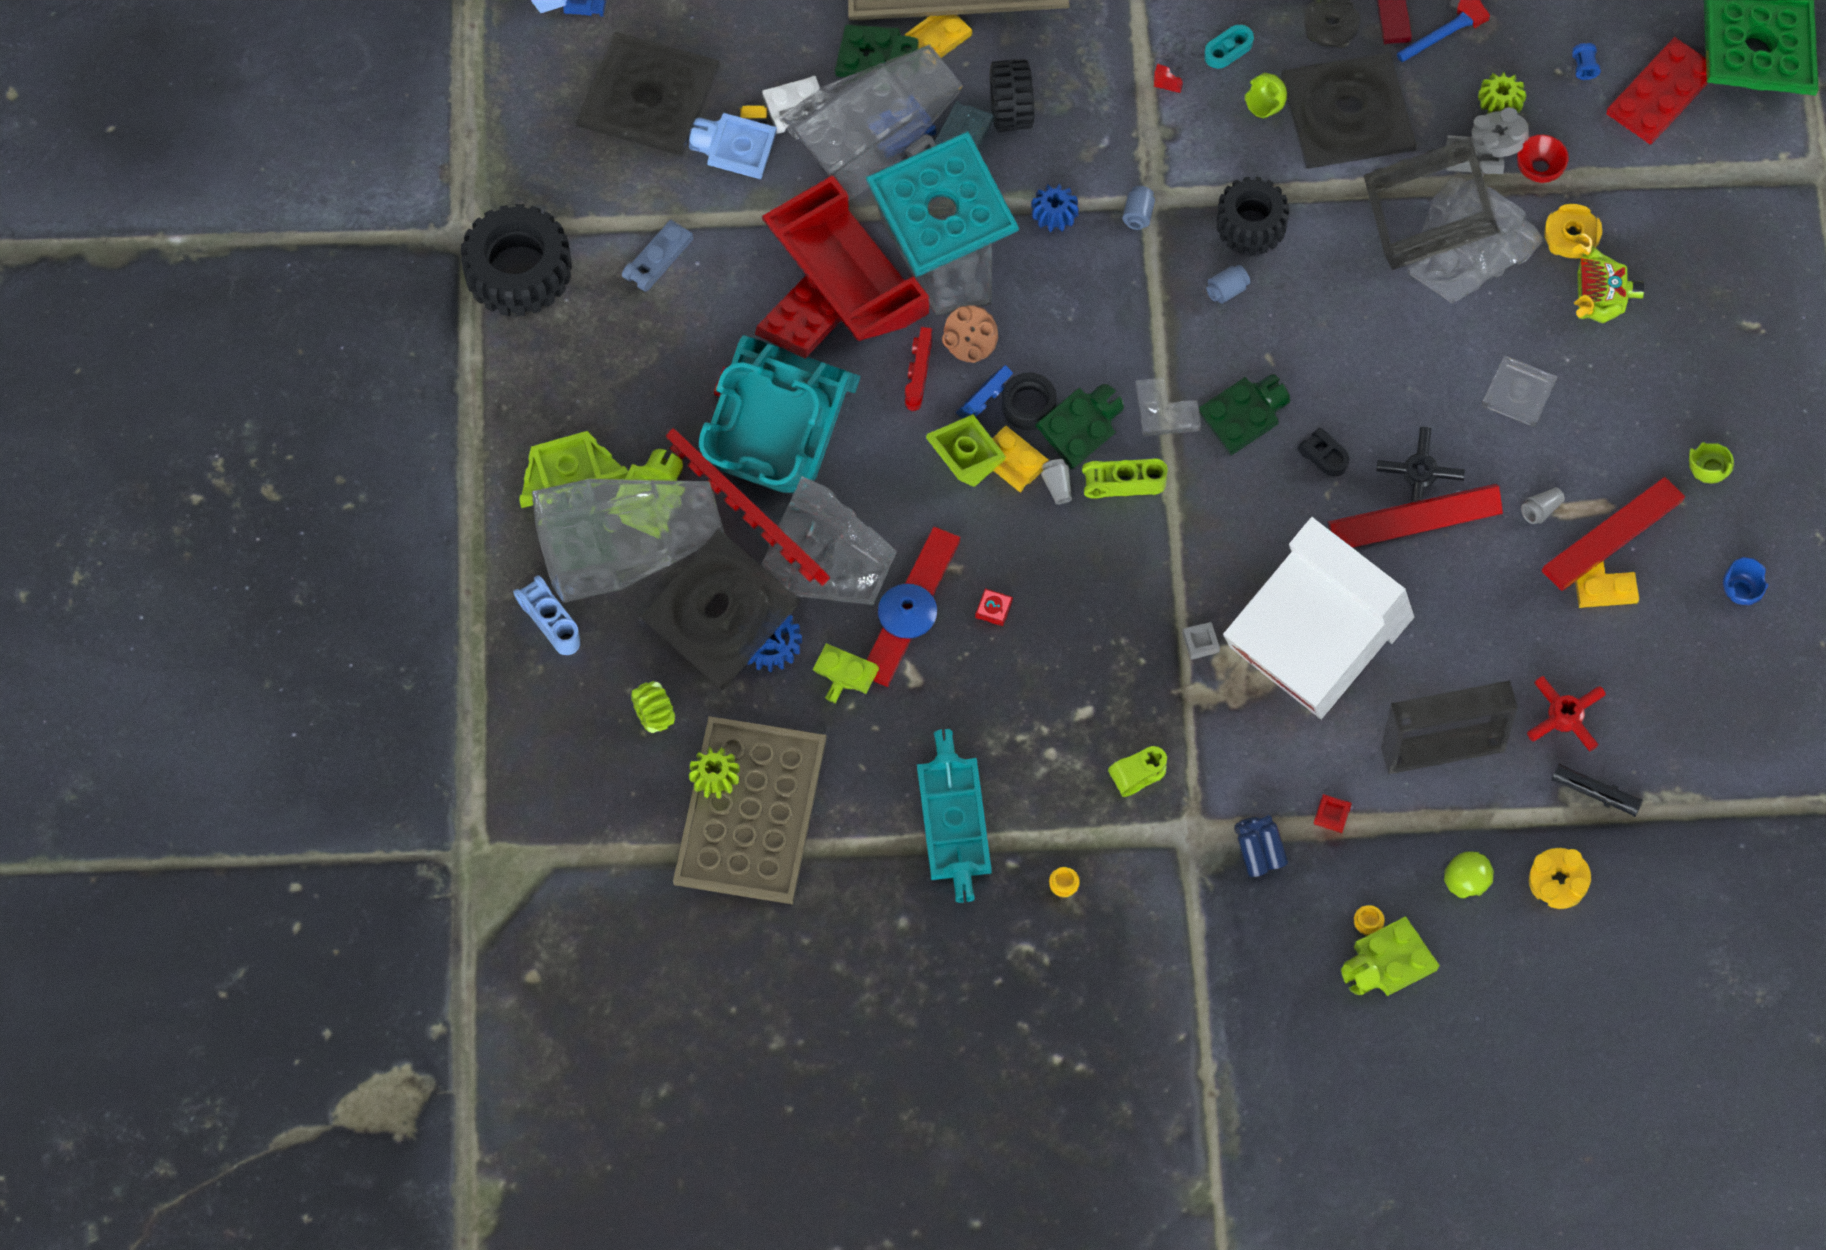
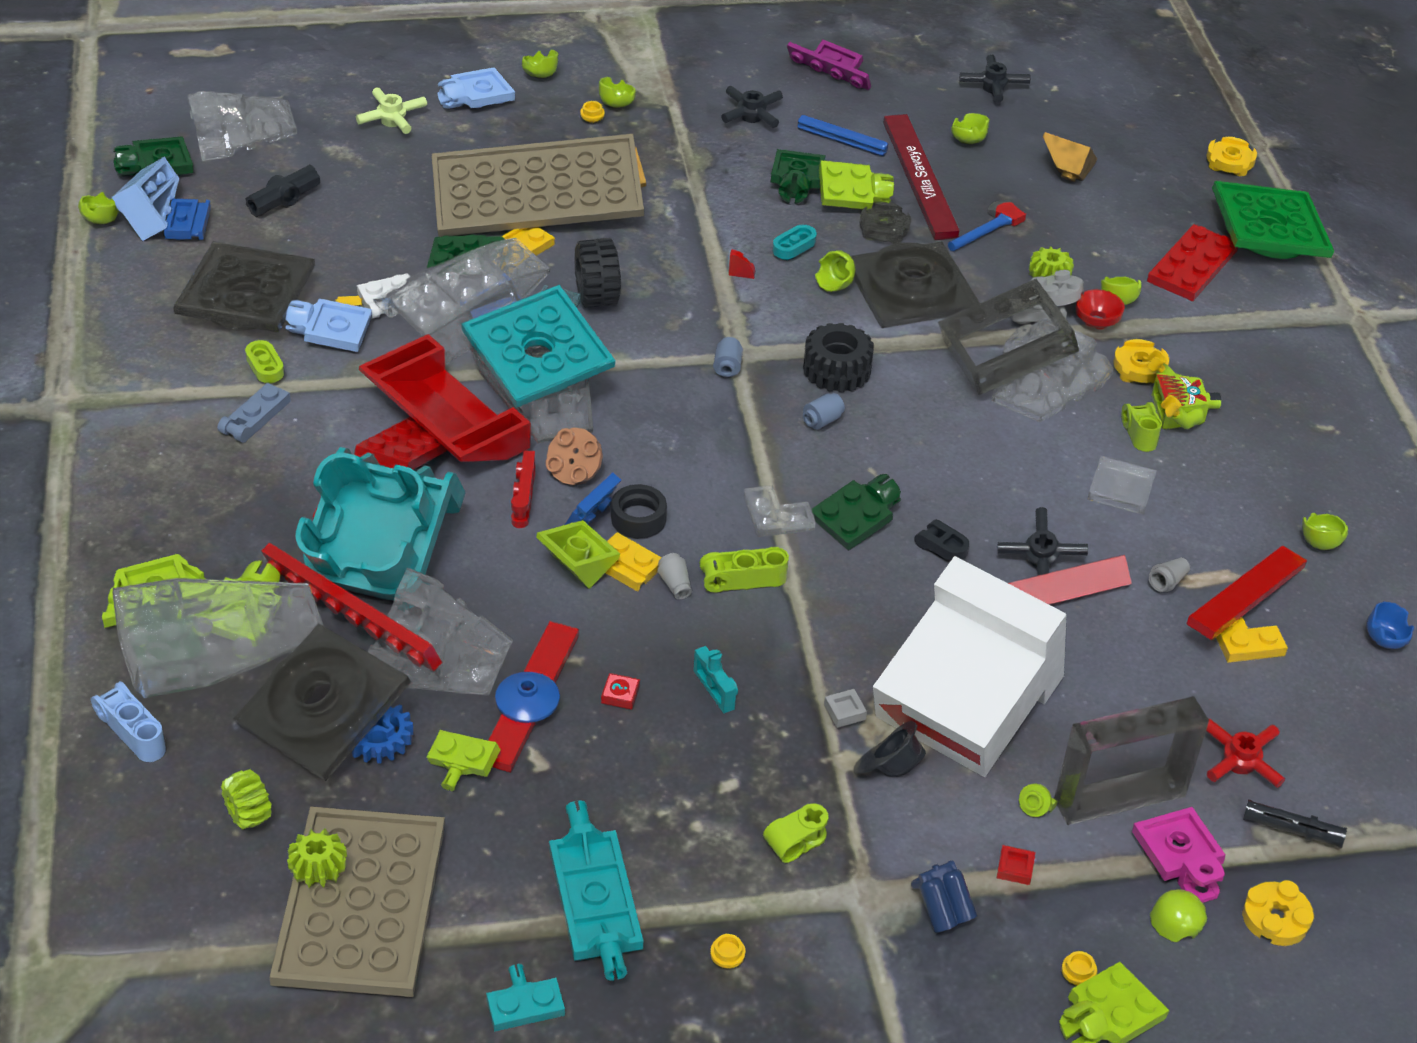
camera: 10 degrees left, 20 degrees down
black tyre [460,204,572,316] -> none
blue gear [1031,183,1079,233] -> none
dark green plate [1035,384,1124,469] -> none
blue bush [1572,43,1601,80] -> none
none -> lime plate [245,340,284,384]
none -> teal plate [486,964,565,1032]
none -> teal plate [693,646,738,714]
none -> black piece [853,721,926,777]
none -> lime plate [1019,783,1058,817]
none -> lime hair [1101,277,1141,306]
none -> lime piece [1121,402,1162,452]
none -> dark pink plate [1132,807,1226,903]

